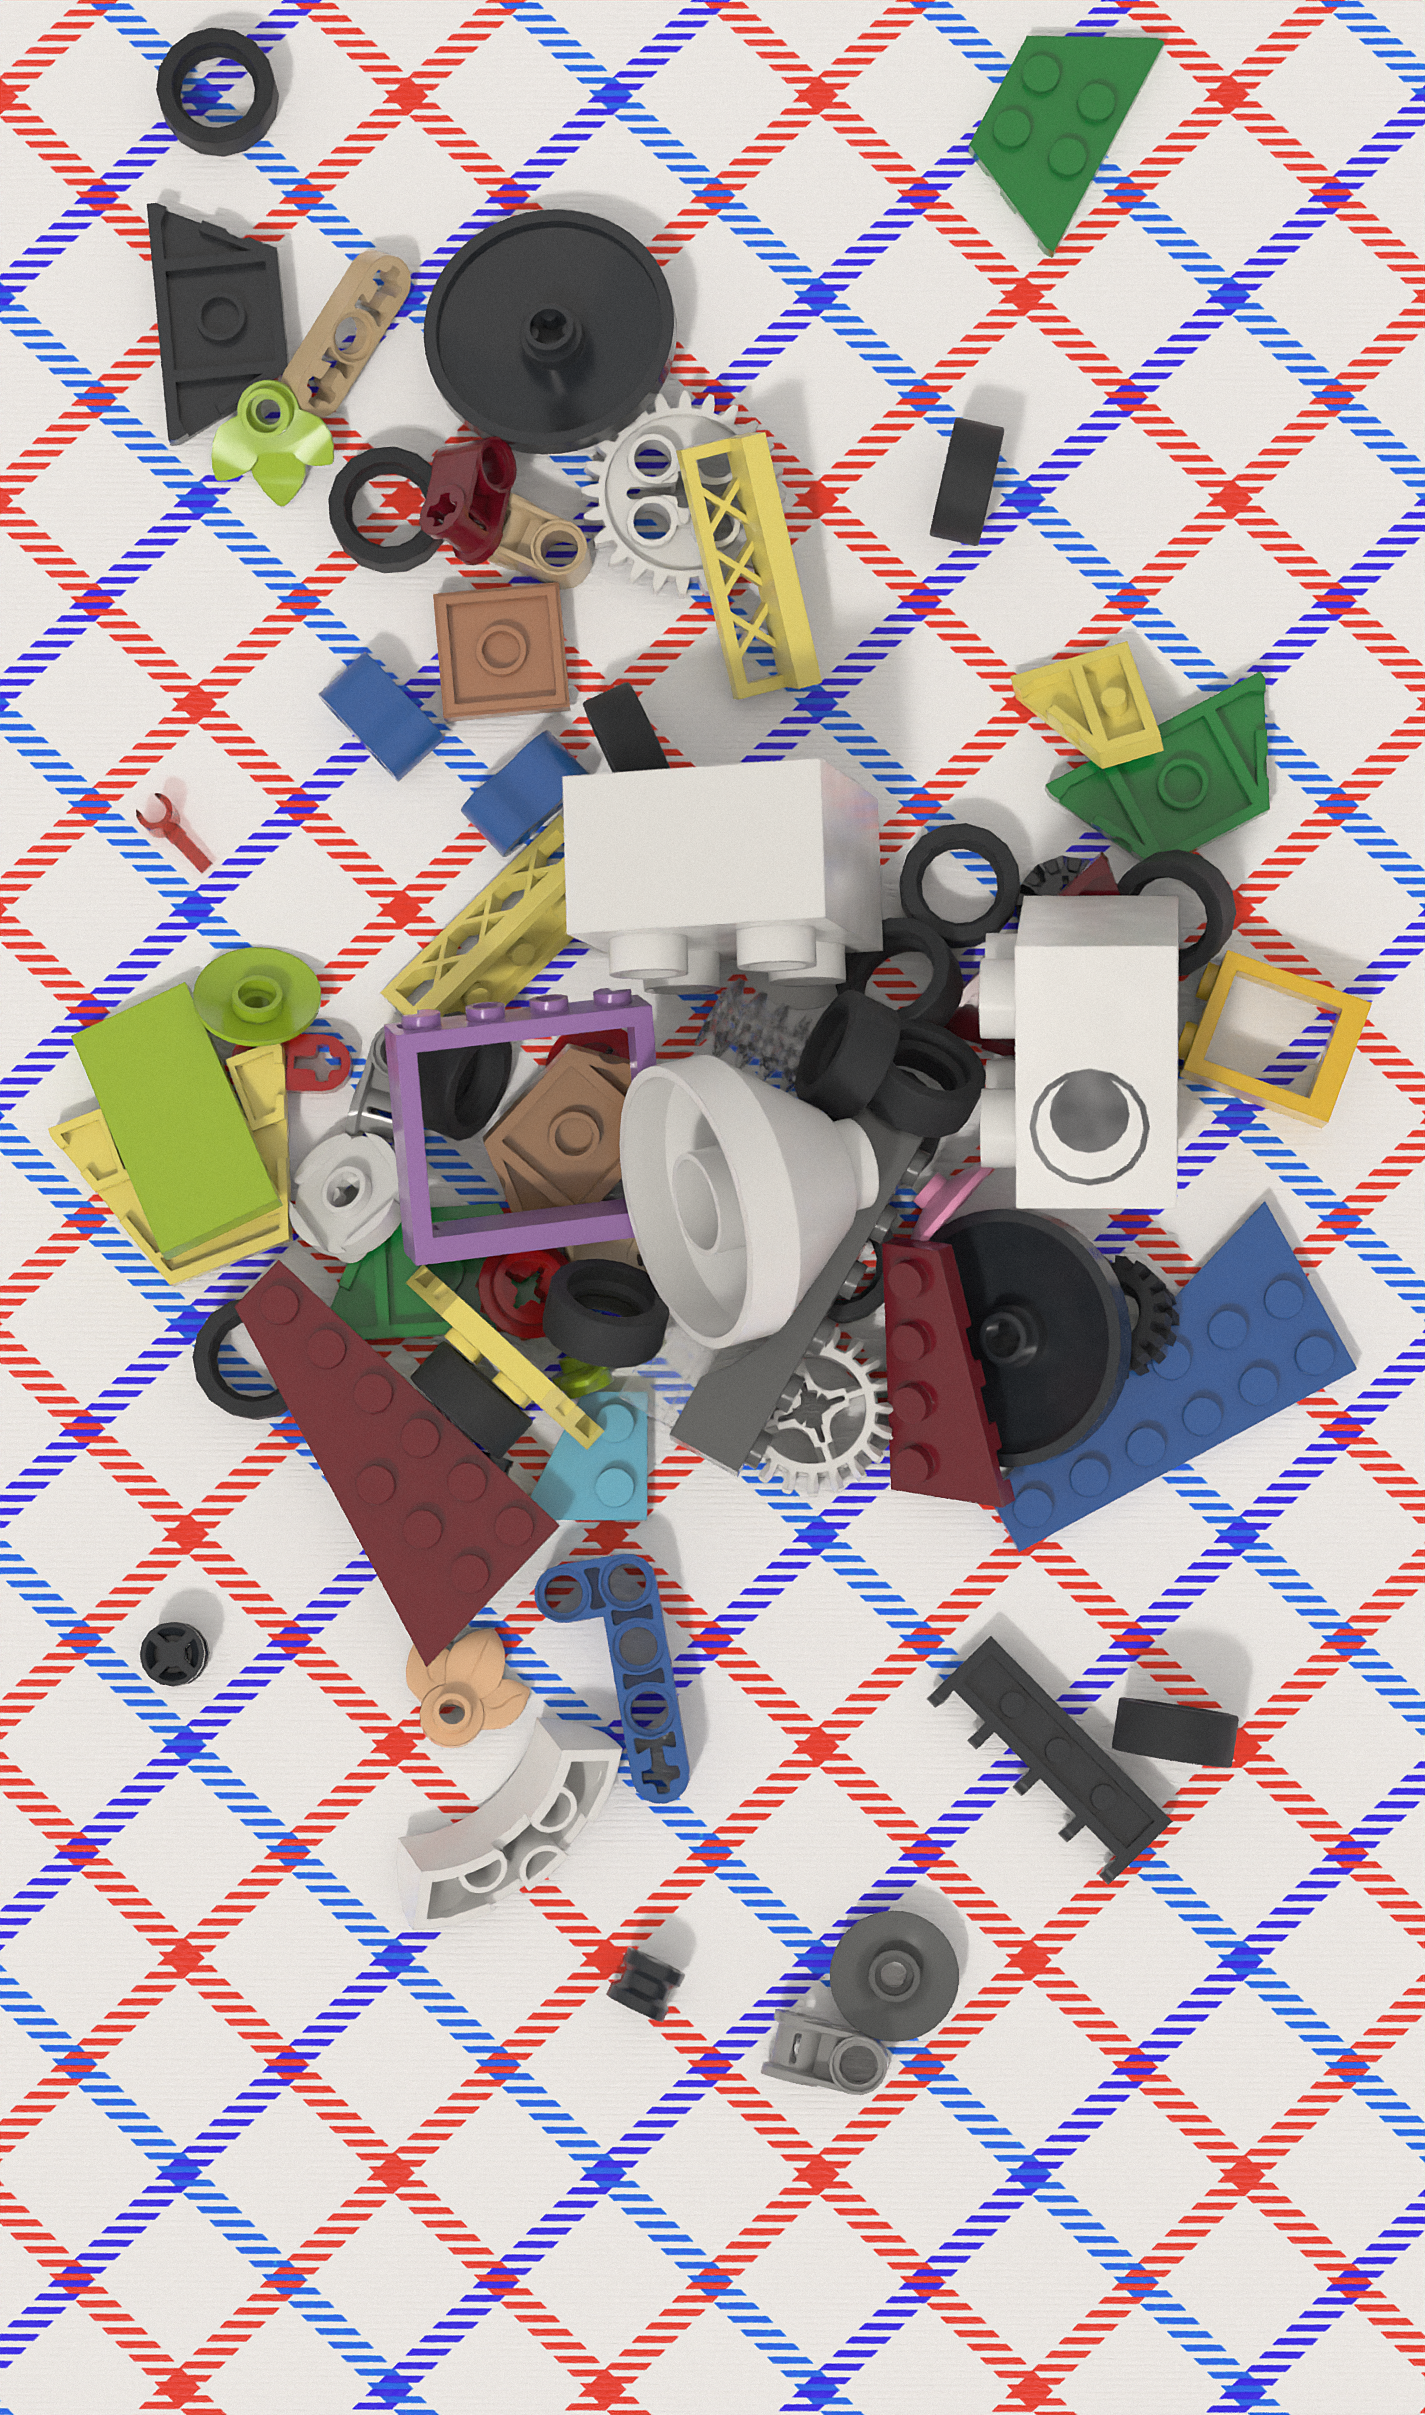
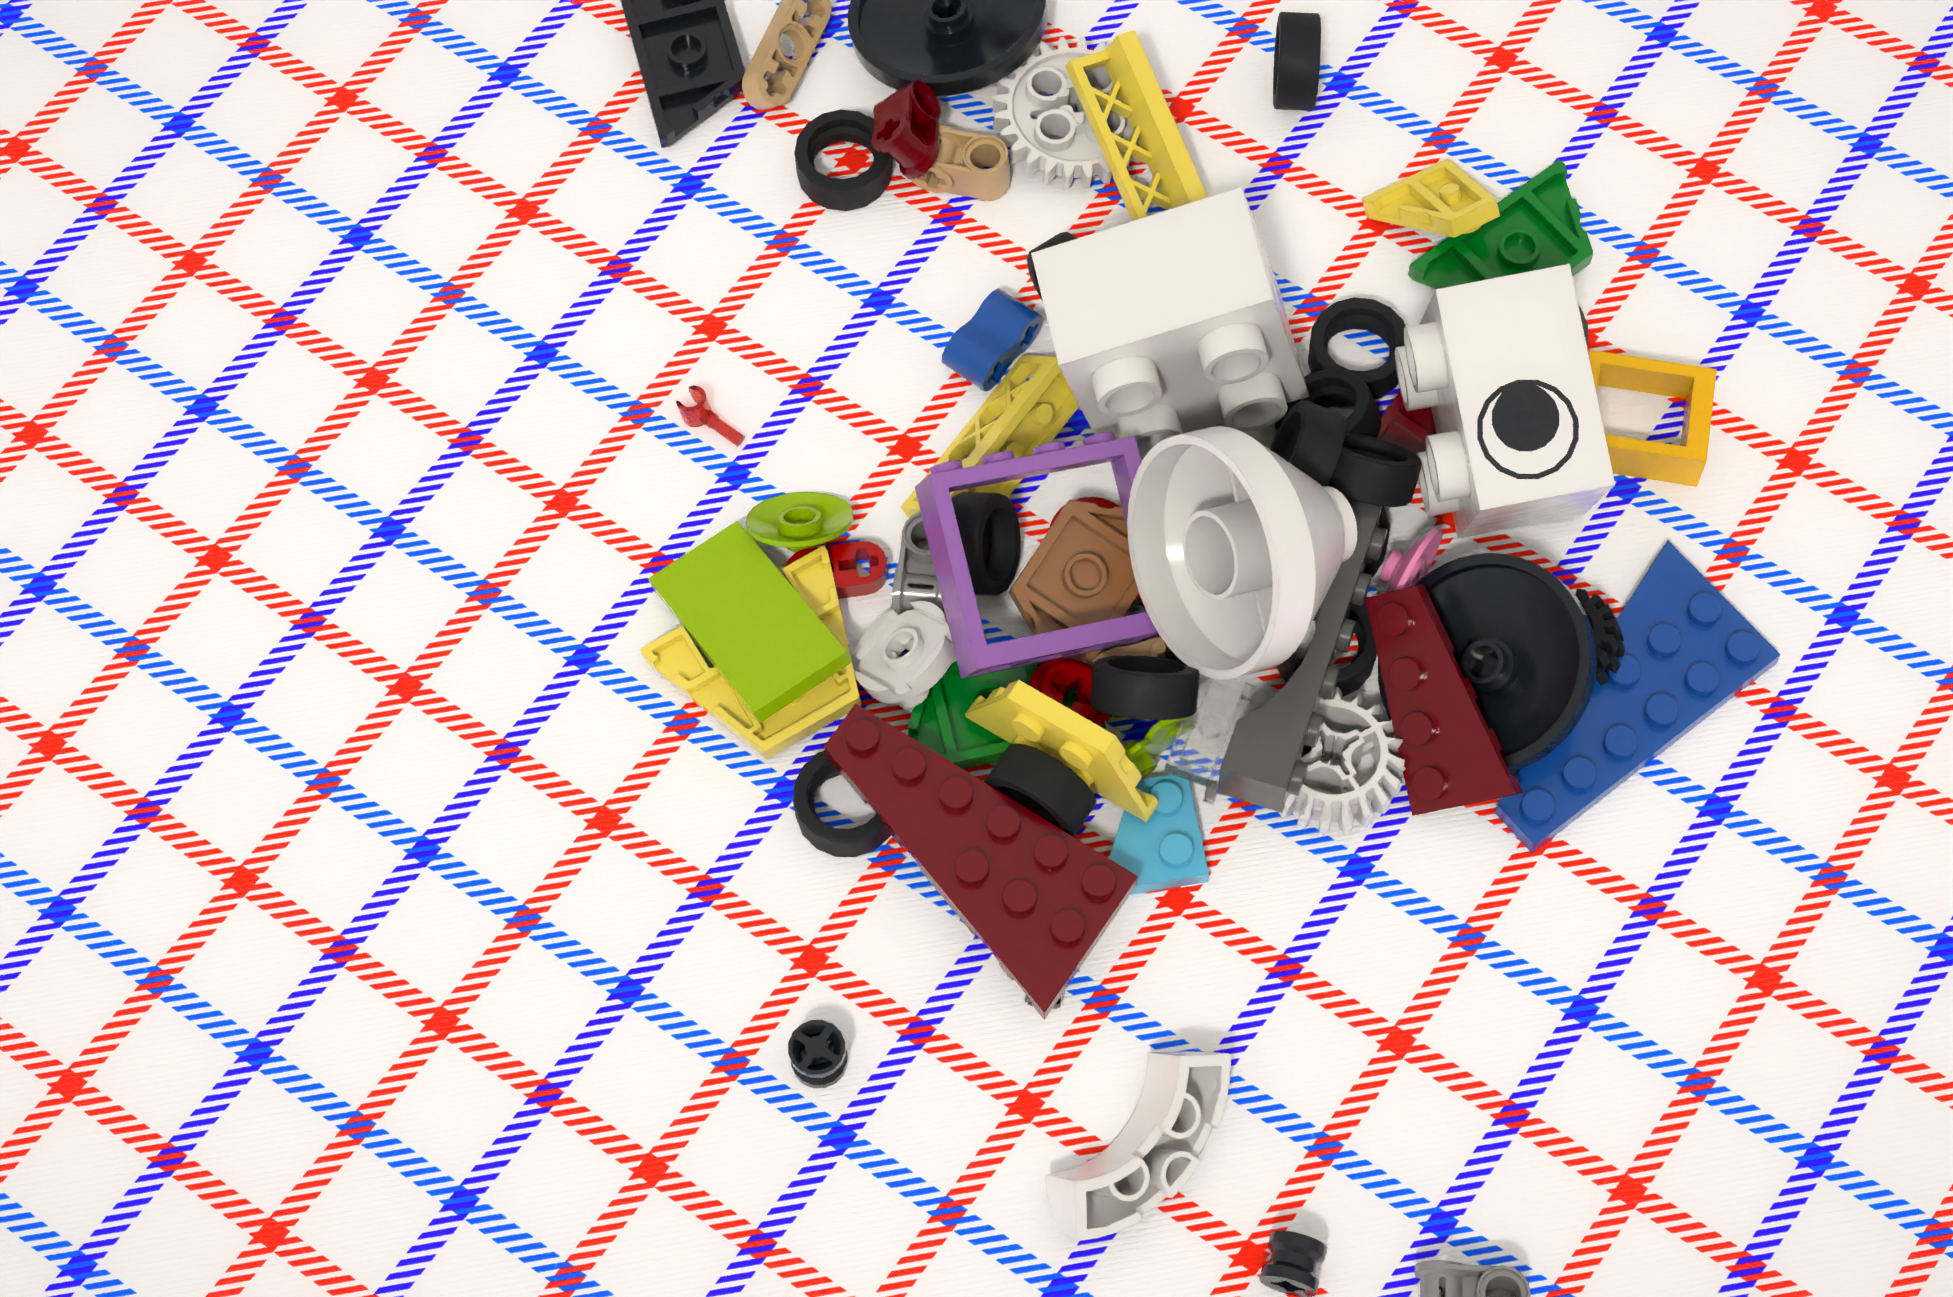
camera: 15 degrees left, 20 degrees down
lime plate [211,379,334,507] -> none
blue axle [318,652,445,782] -> none
light nougat plate [406,1629,530,1748] -> none
nougat plate [433,582,571,722] -> none
blue beam [534,1554,690,1804] -> none
dark grey dish [830,1910,959,2042] -> none
black hinge [927,1636,1173,1885] -> none
black tyre [1112,1697,1239,1768] -> none

